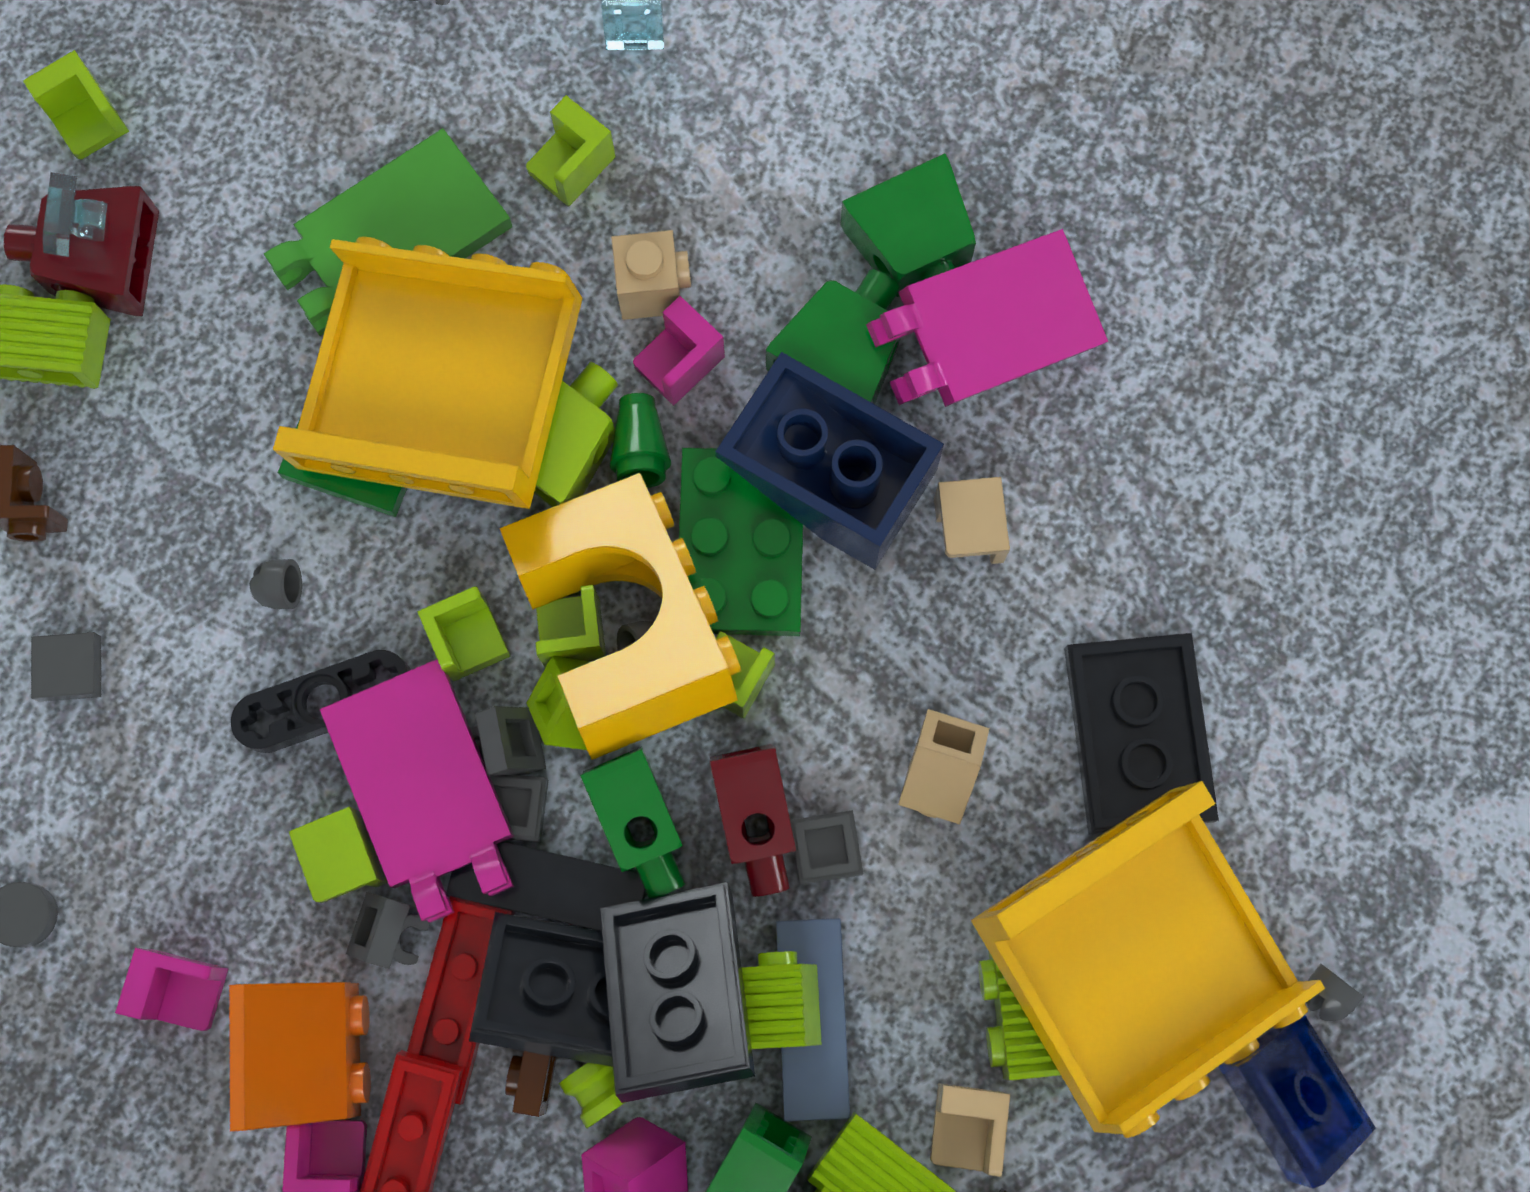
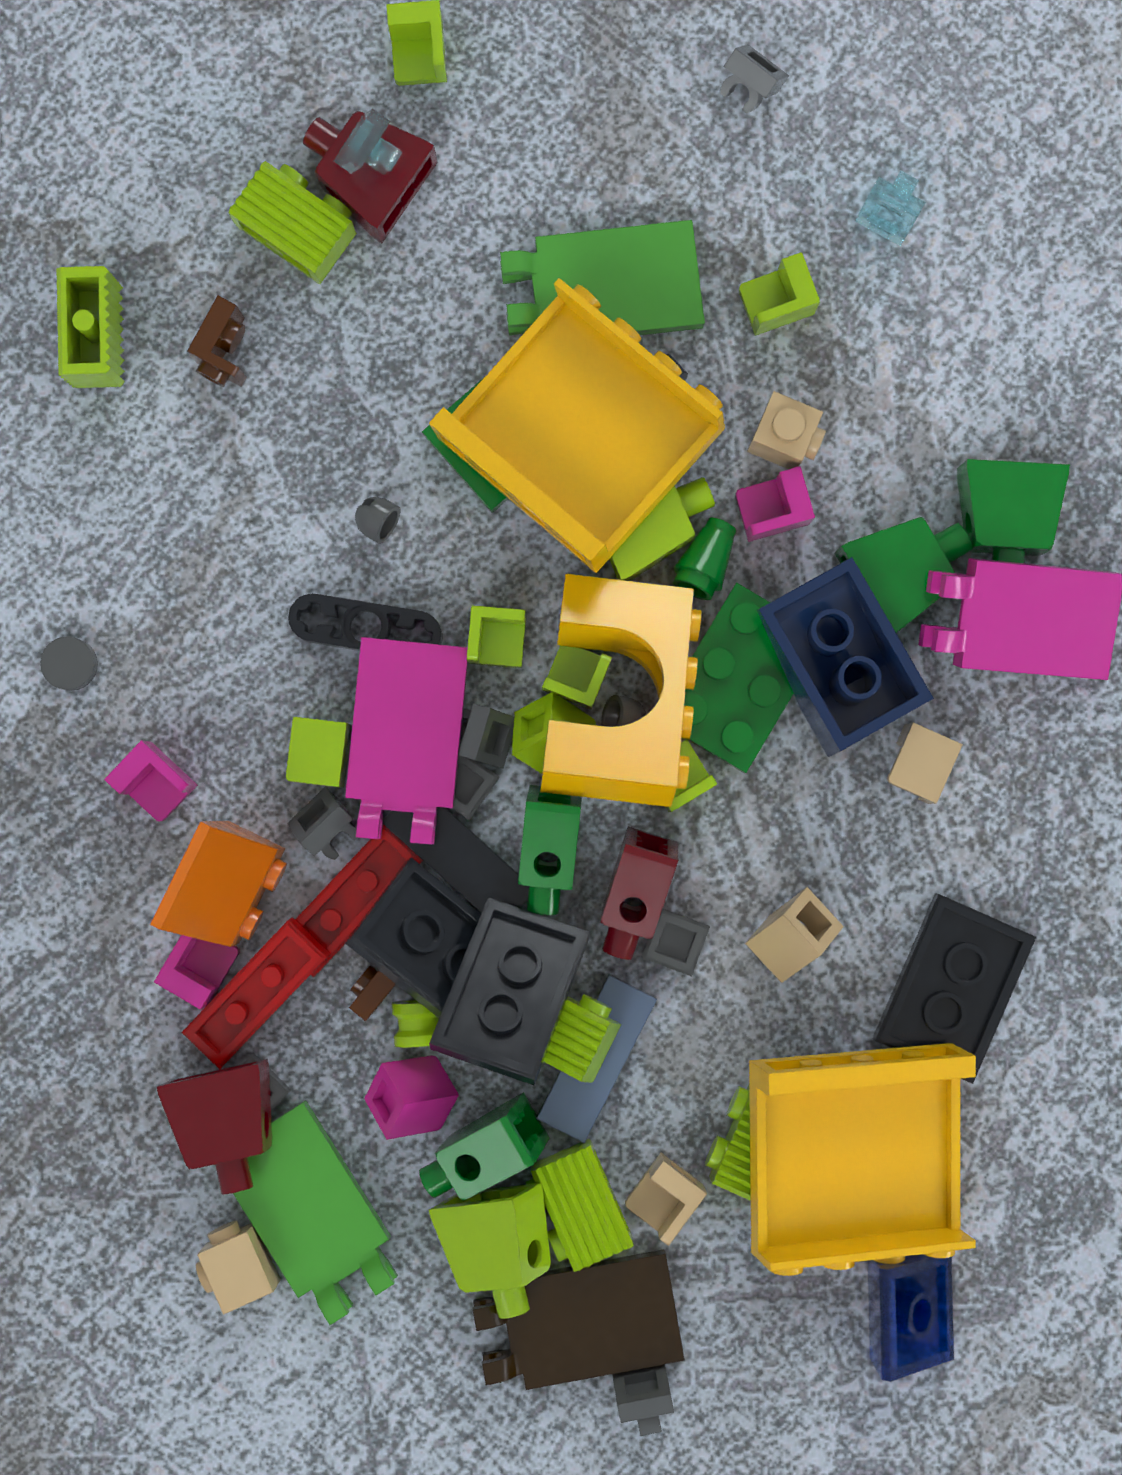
camera: 30 degrees right, 10 degrees up
dark grey tile [31,632,101,702] -> none
dark grey hinge [1306,963,1364,1021] -> none

